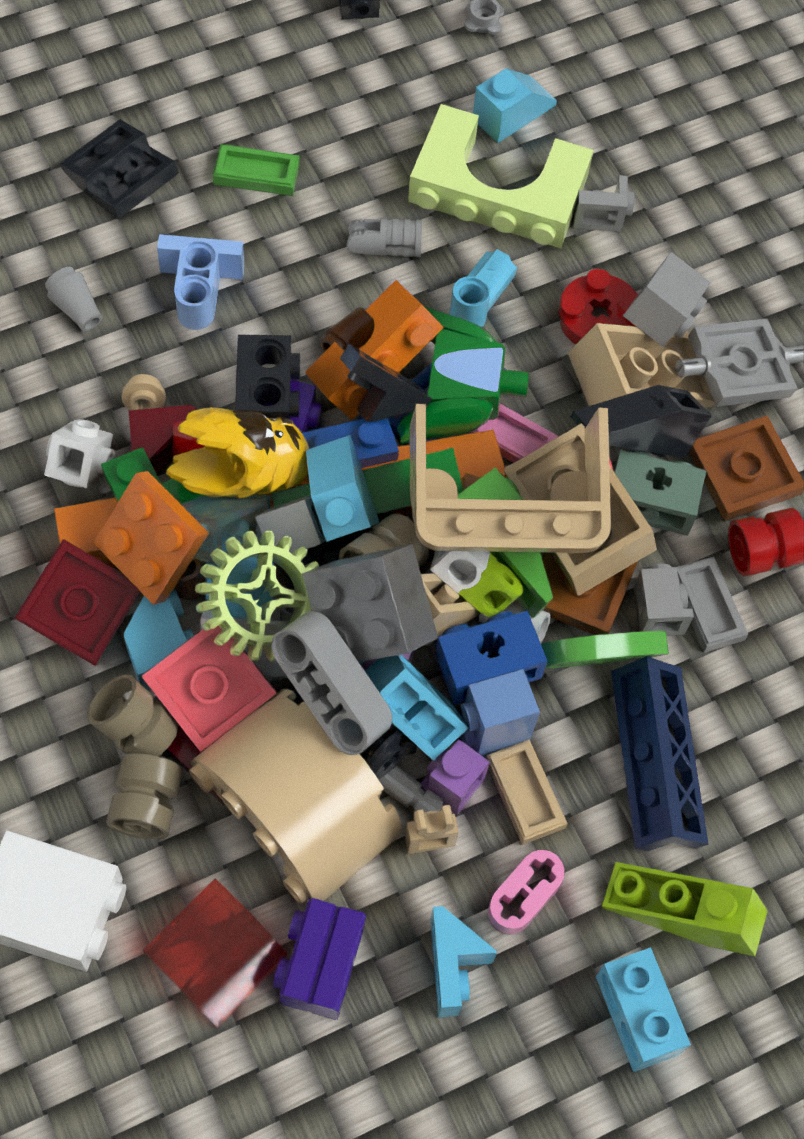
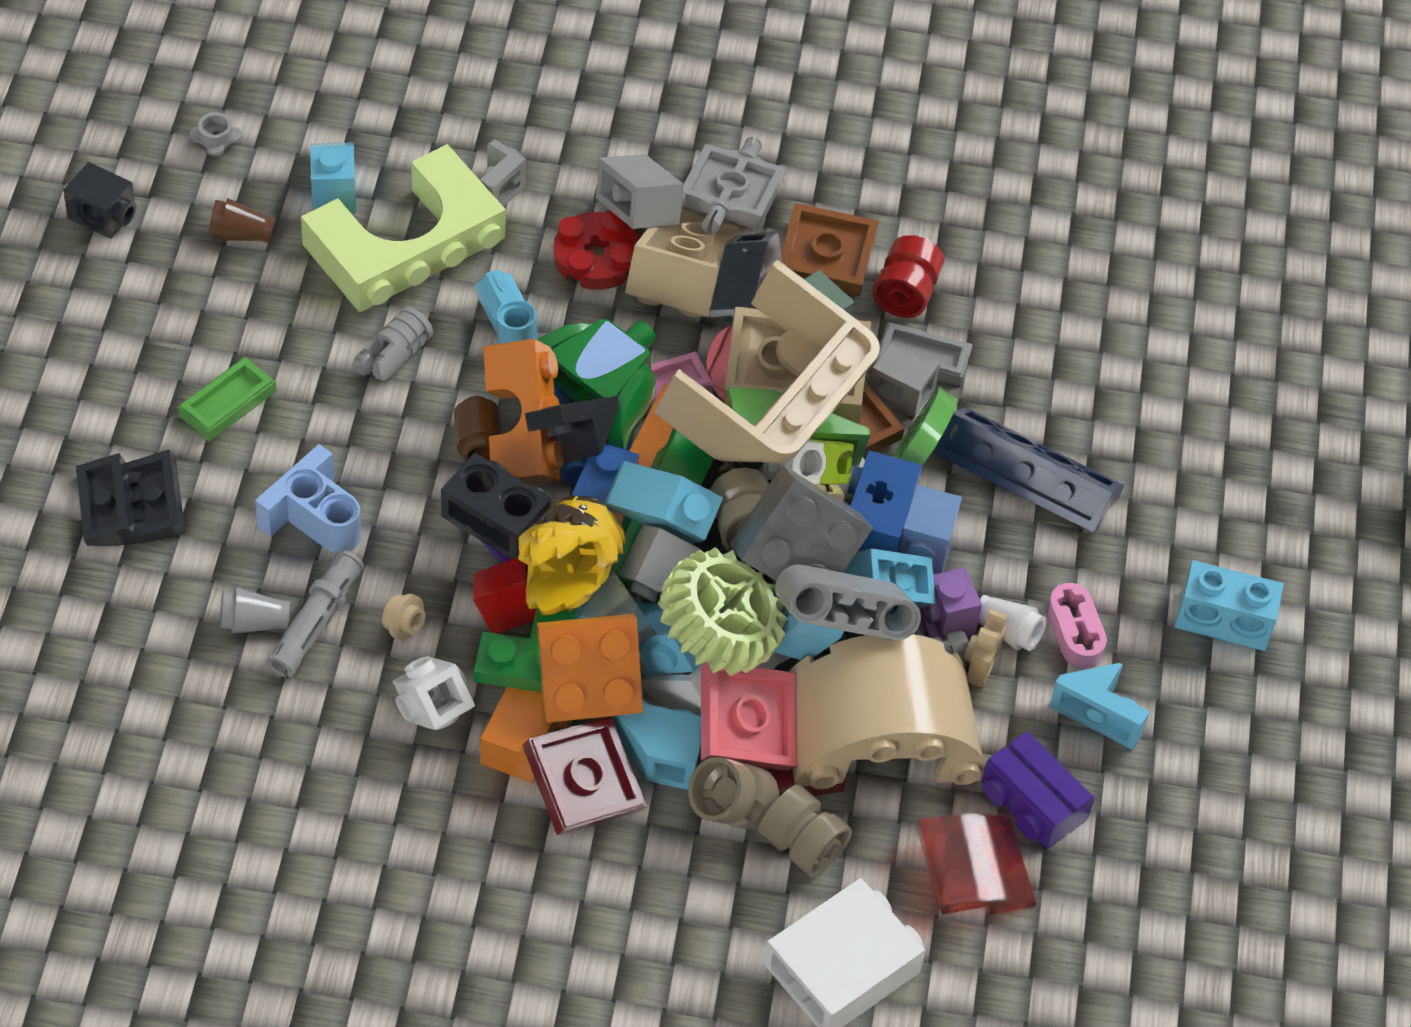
camera: 55 degrees left, 10 degrees down
dark red slope [128,405,198,476] -> none
tan tile [486,740,568,845] -> none
lime slope [602,862,768,957] -> none
none -> reddish brown cone [208,198,275,243]
none -> light grey pin [266,550,364,678]
none -> white cone [978,595,1046,651]

